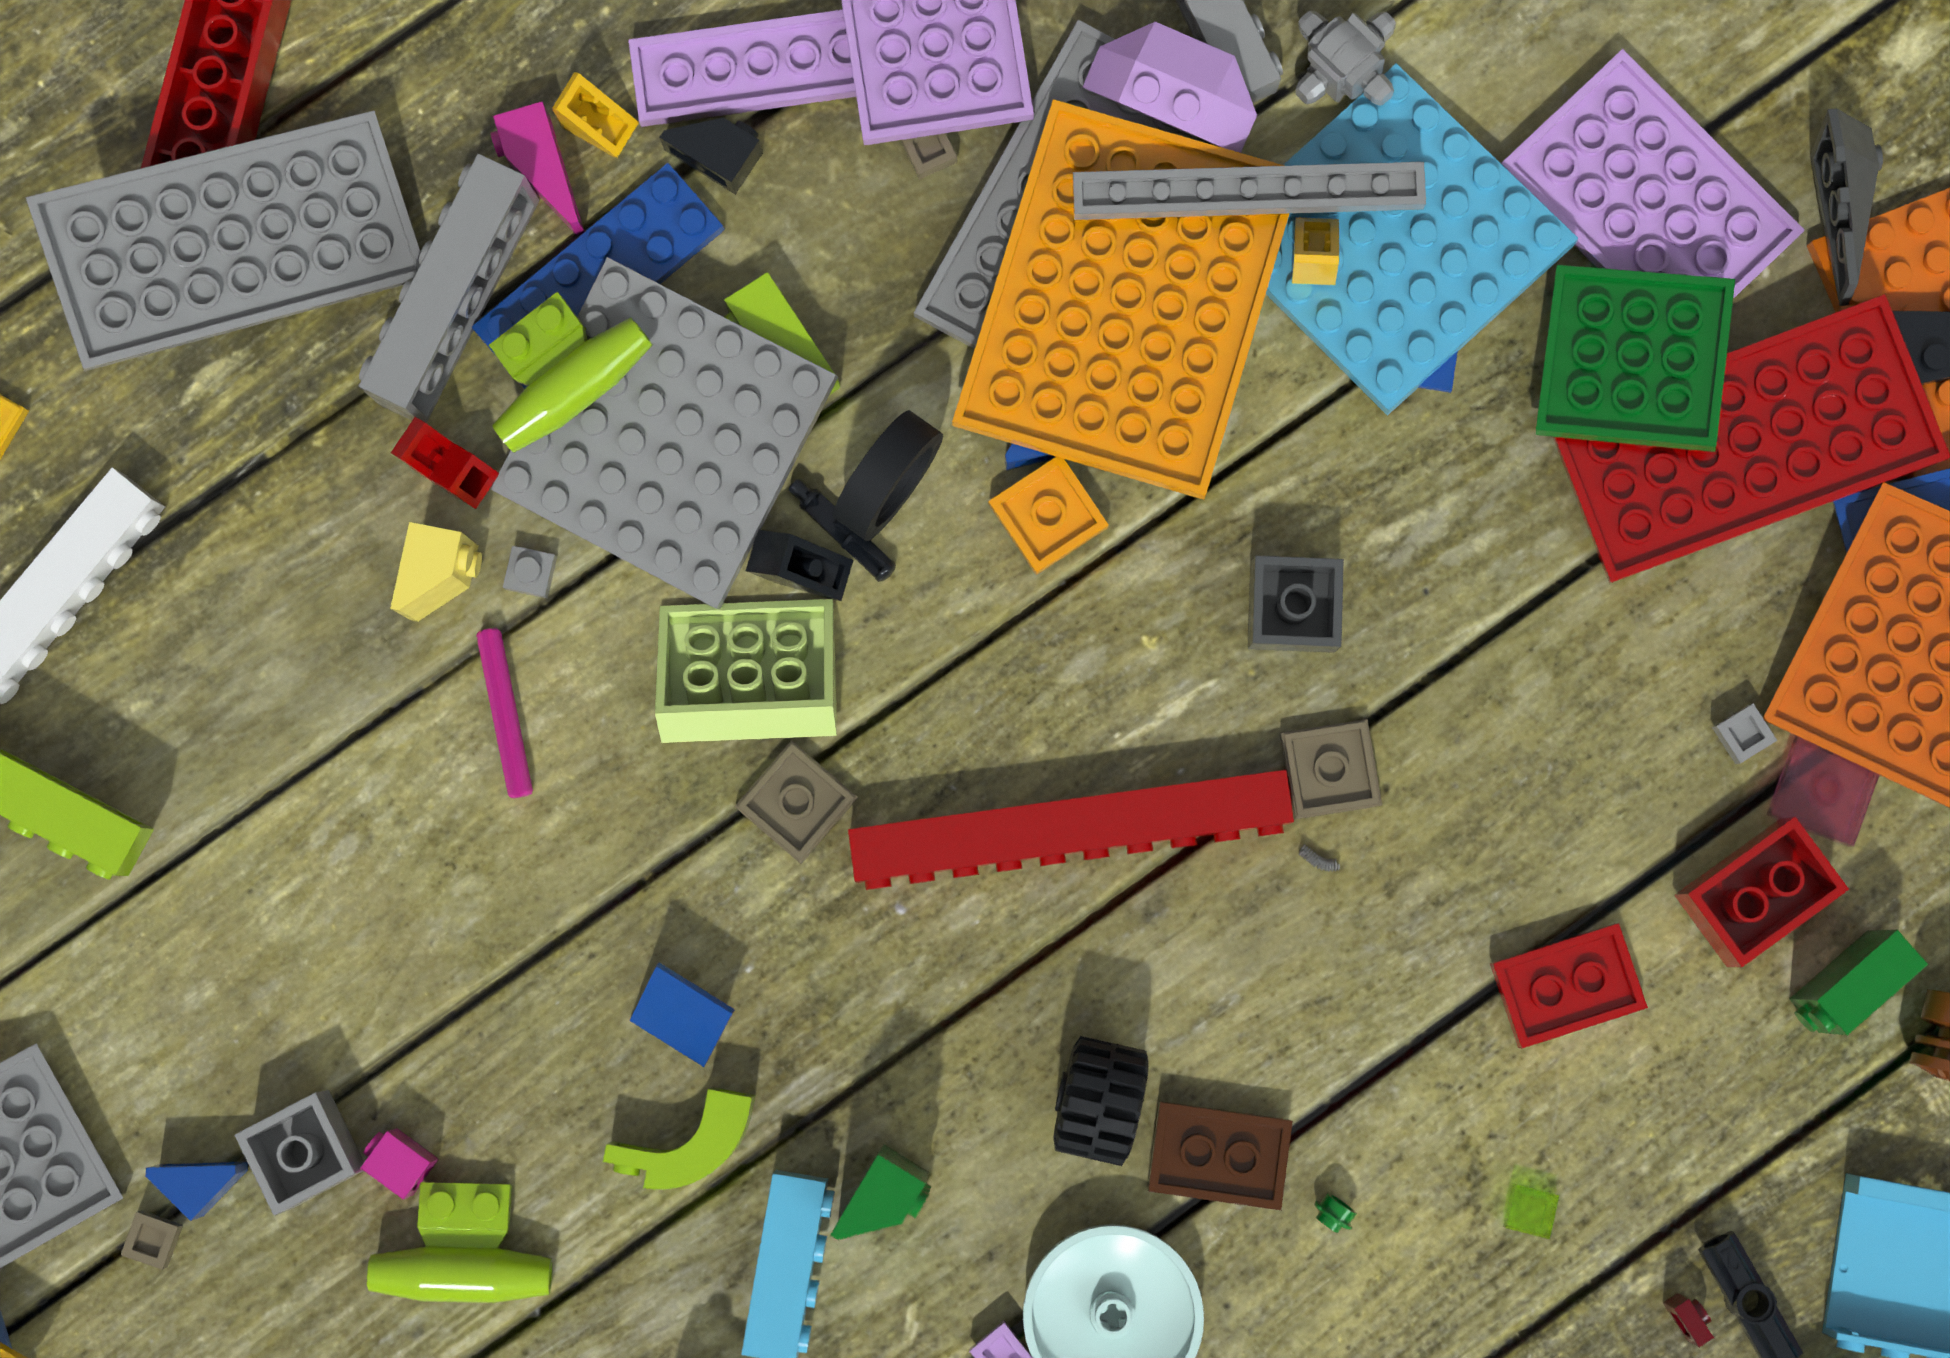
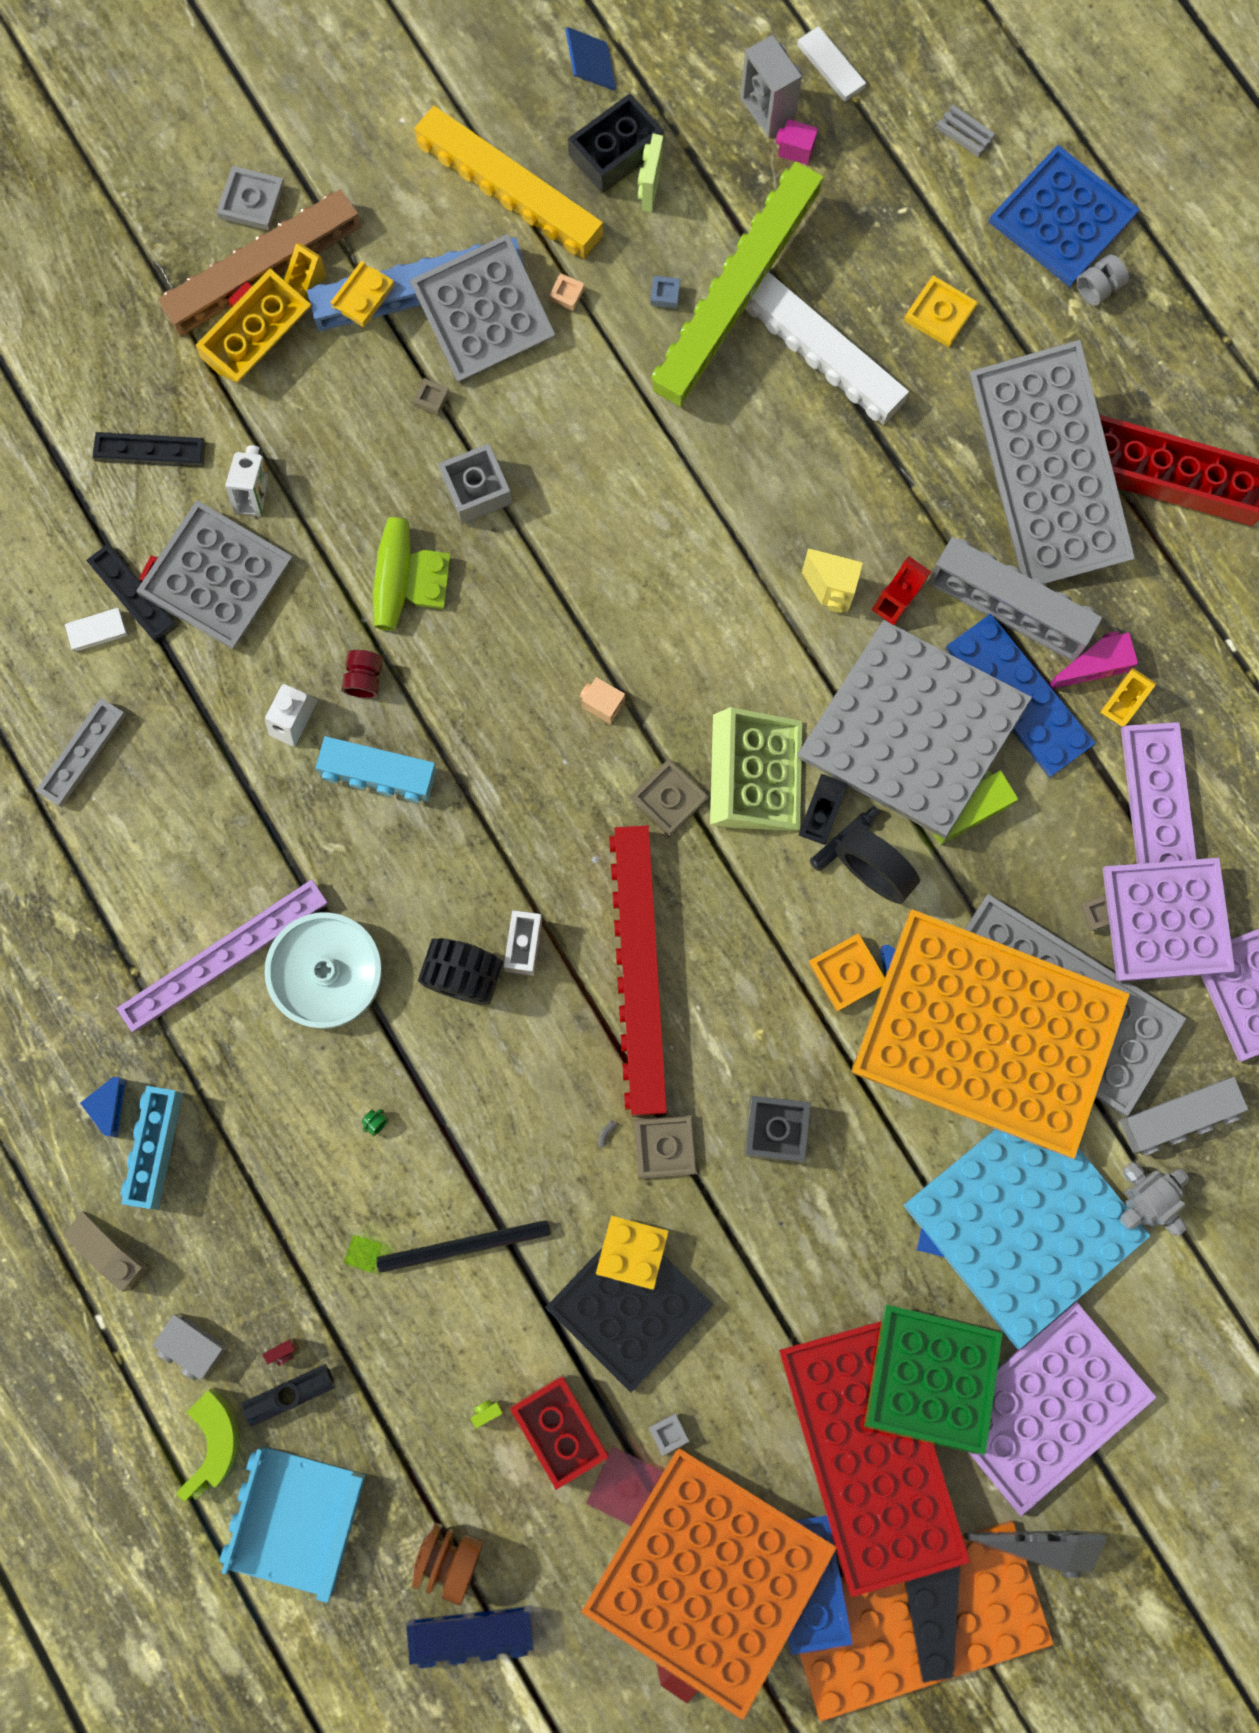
camera: 90 degrees right, 5 degrees down
blue slope [146,1161,248,1221] -> none
dark pink brick [360,1128,439,1200] -> none
dark pink axle [476,628,533,799] -> none
lime plate [489,292,653,453] -> none
light grey plate [503,546,557,599] -> none
lime arch [603,1087,756,1190] -> none
blue piece [630,962,735,1067] -> none
black slope [659,117,763,195] -> none
green slope [830,1145,931,1240] -> none
light grey plate [1073,162,1426,220] -> none
lavender wedge [1082,22,1257,153] -> none
reddish brown plate [1147,1101,1293,1210] -> none
yellow slope [1292,217,1339,285] -> none
red plate [1490,923,1648,1049] -> none
green brick [1790,930,1928,1035] -> none
none -> dark red wheel [341,650,383,699]
none -> black axle [376,1220,551,1273]
none -> lime plate [470,1399,504,1429]
none -> white brick [504,910,542,976]
none -> black plate [545,1247,714,1393]
none -> light nougat brick [580,677,625,725]
none -> yellow plate [596,1216,668,1290]

